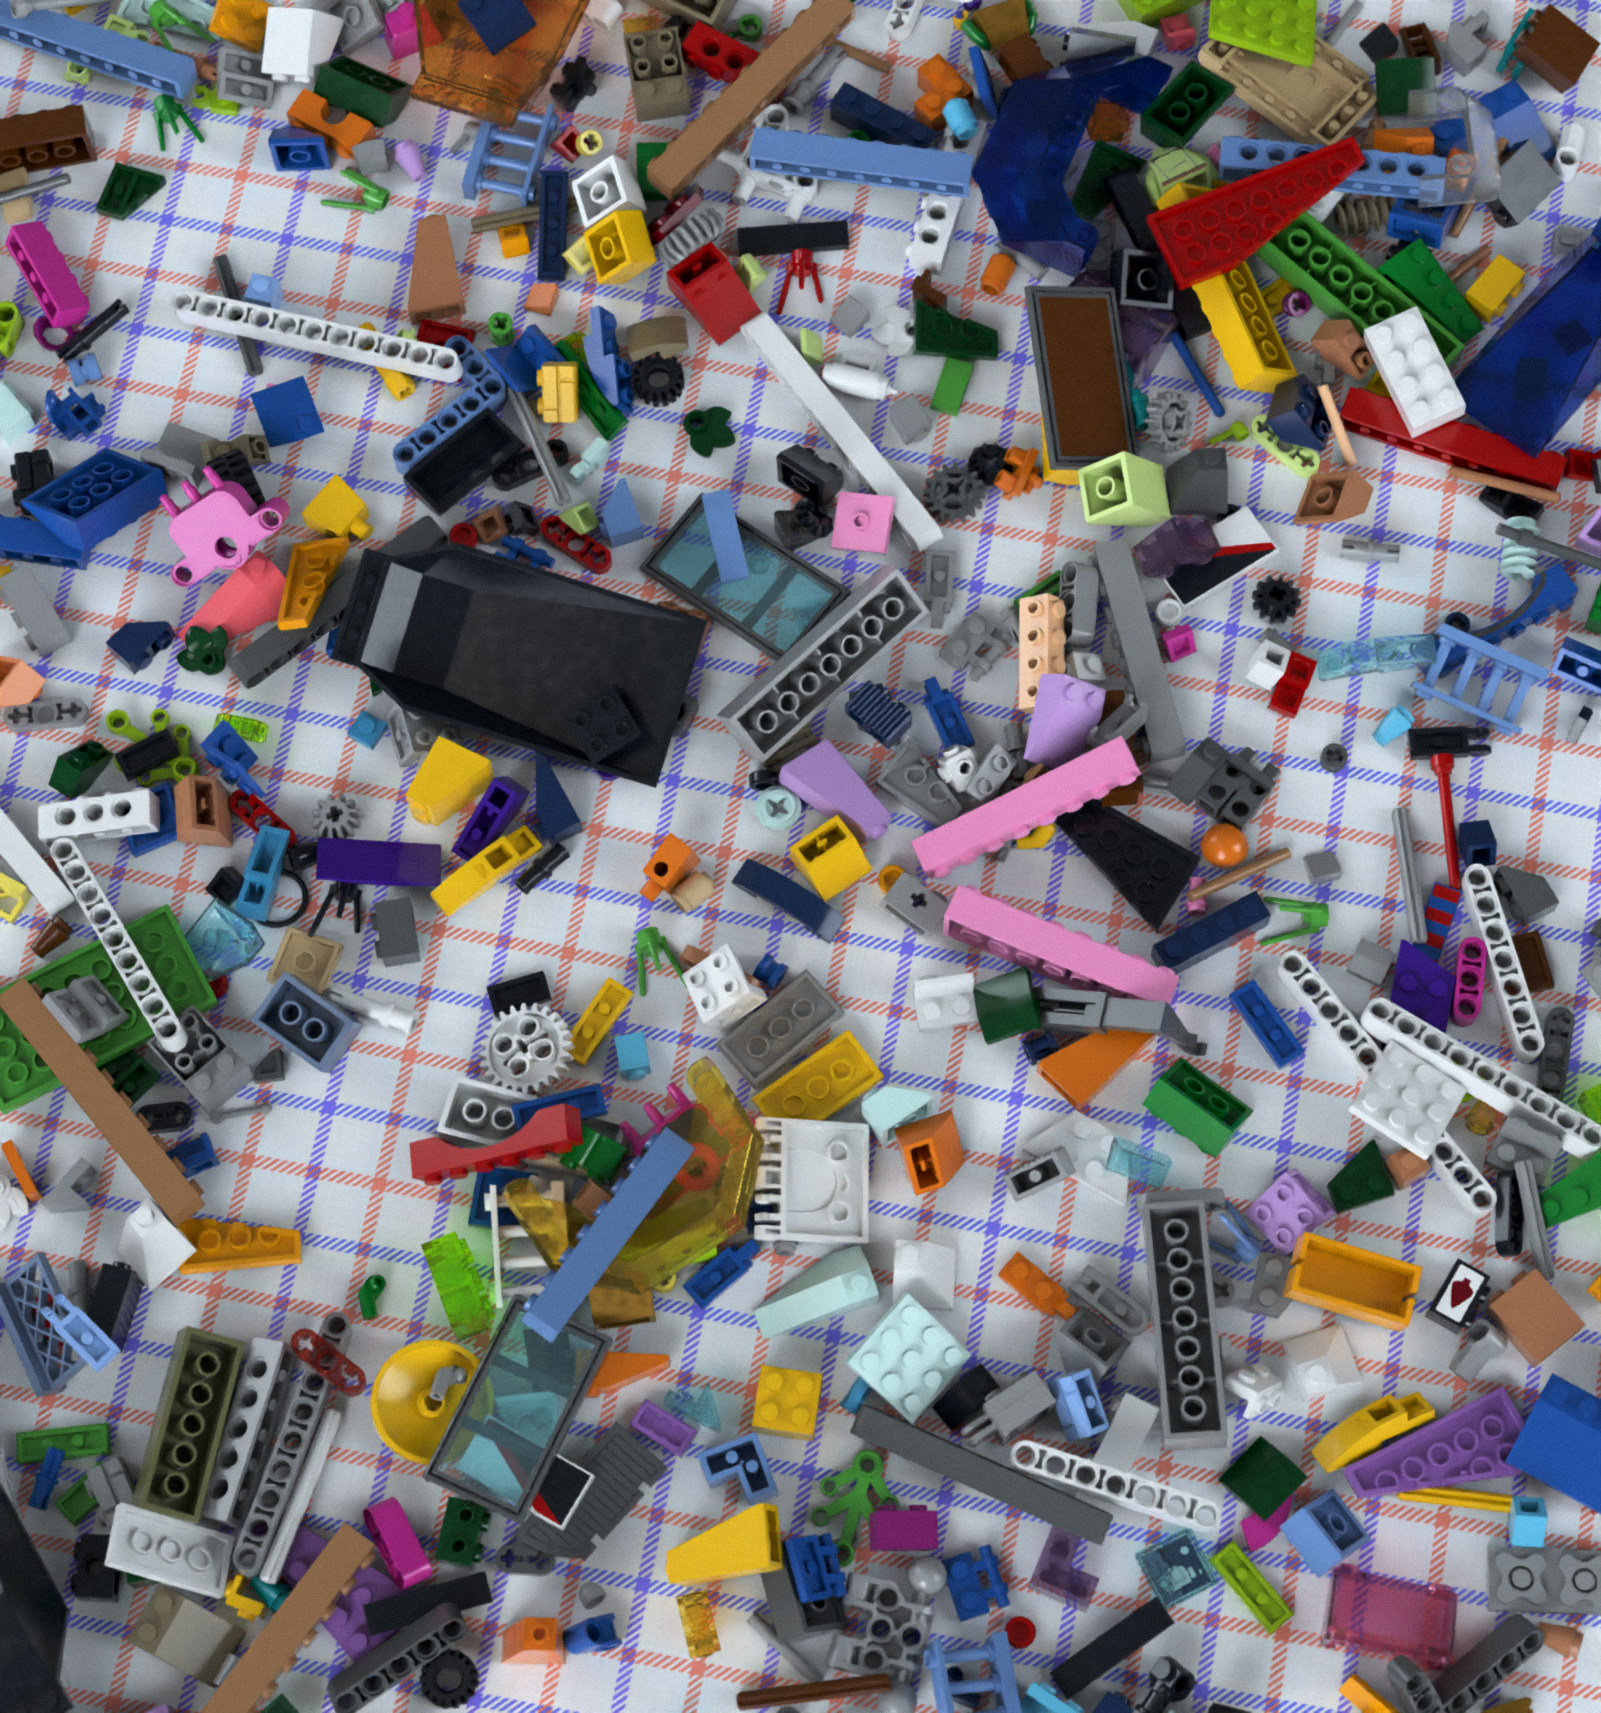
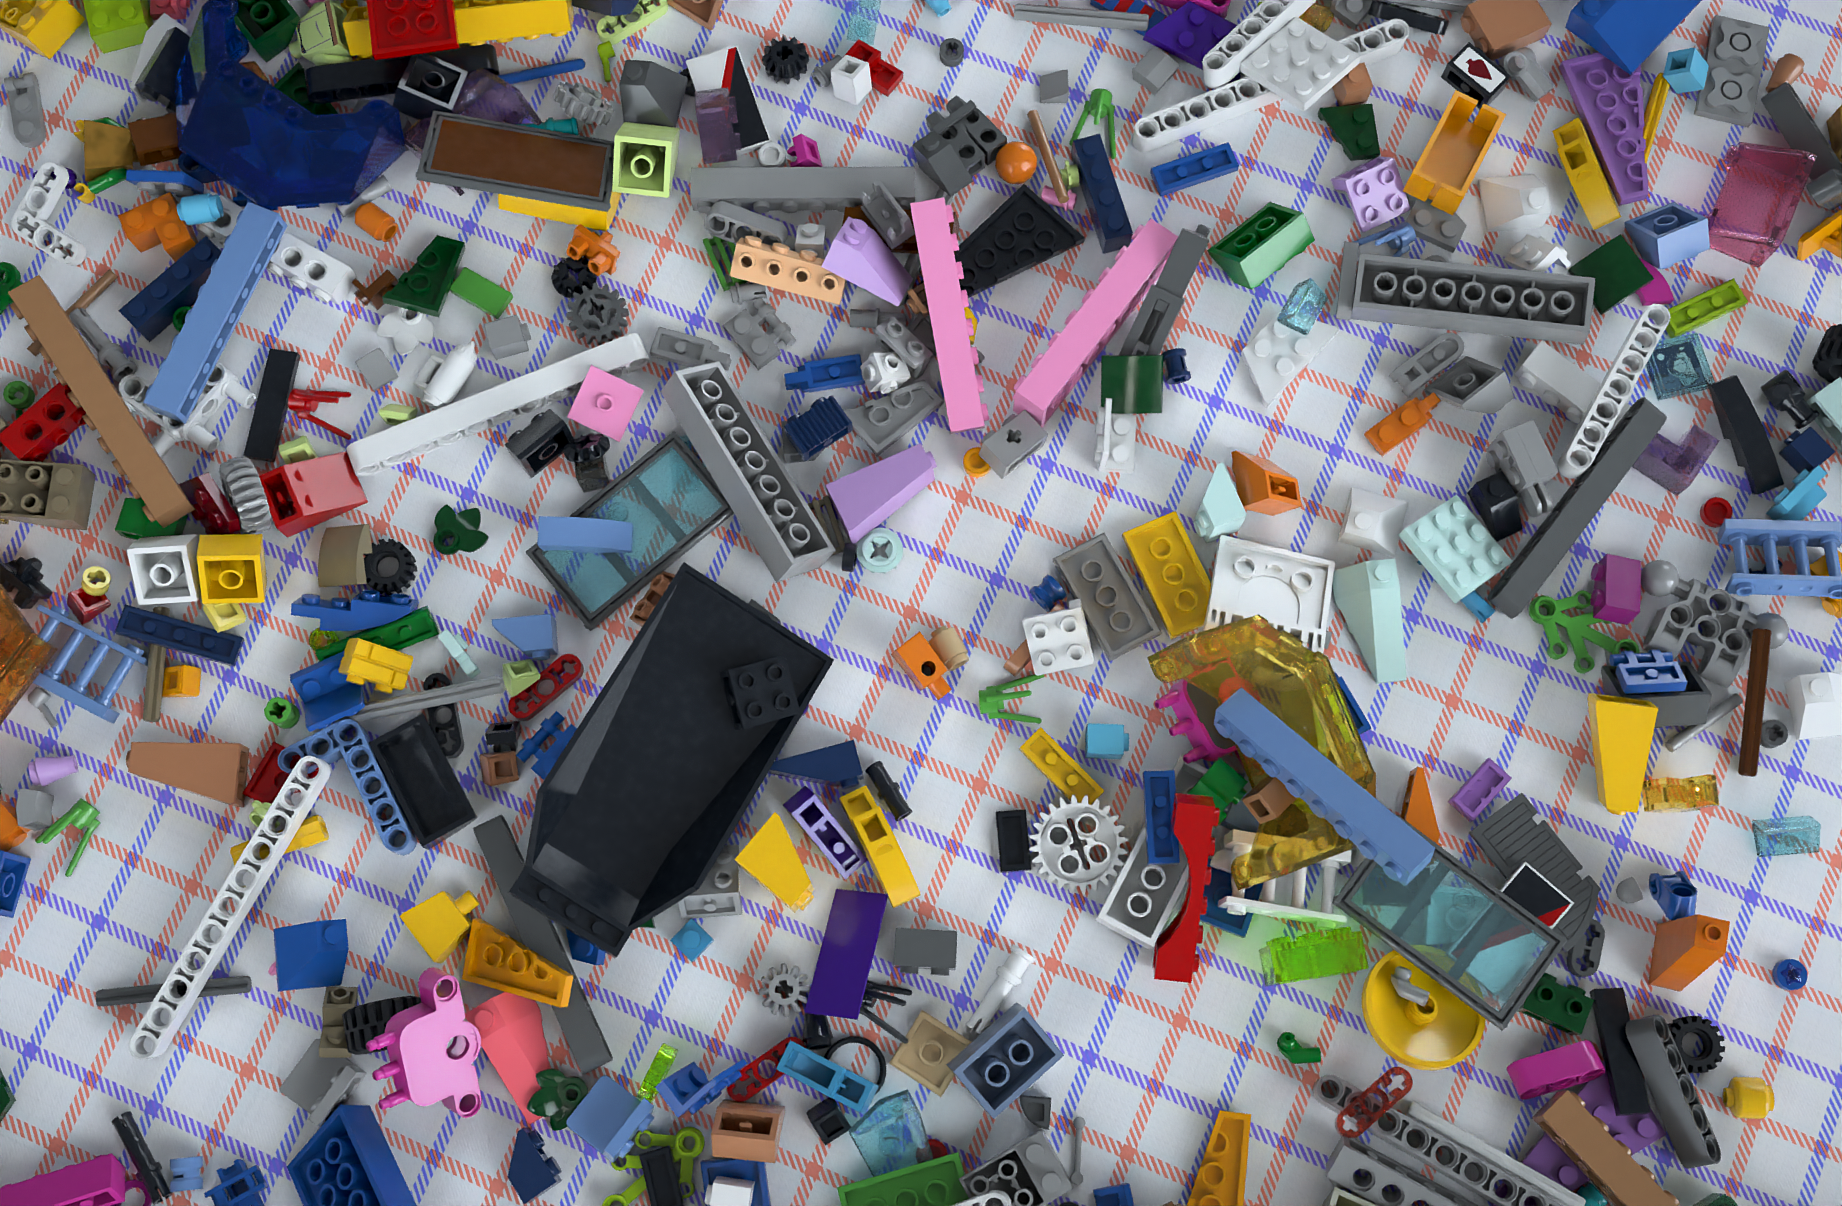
camera: 80 degrees left, 5 degrees up
light blue brick [244,273,284,310] -> none
red tile [449,523,478,548] -> none
orange slope [524,283,559,316] -> none
clear light blue slope [663,1382,722,1433] -> none
medium blue brick [697,1431,779,1507] -> none
dark blue slope [731,858,846,944] -> none
yellow brick [752,1365,823,1442] -> none
yellow slope [789,815,872,902] -> none
blue plate [941,1544,1011,1623] -> none
light grey brick [1004,1146,1076,1202] -> none
orange slope [1037,1030,1156,1112] -> none
light blue brick [1047,1368,1110,1441] -> none
none -> medium blue bracket [567,1075,654,1163]
none -> yellowish green plate [1060,160,1079,191]

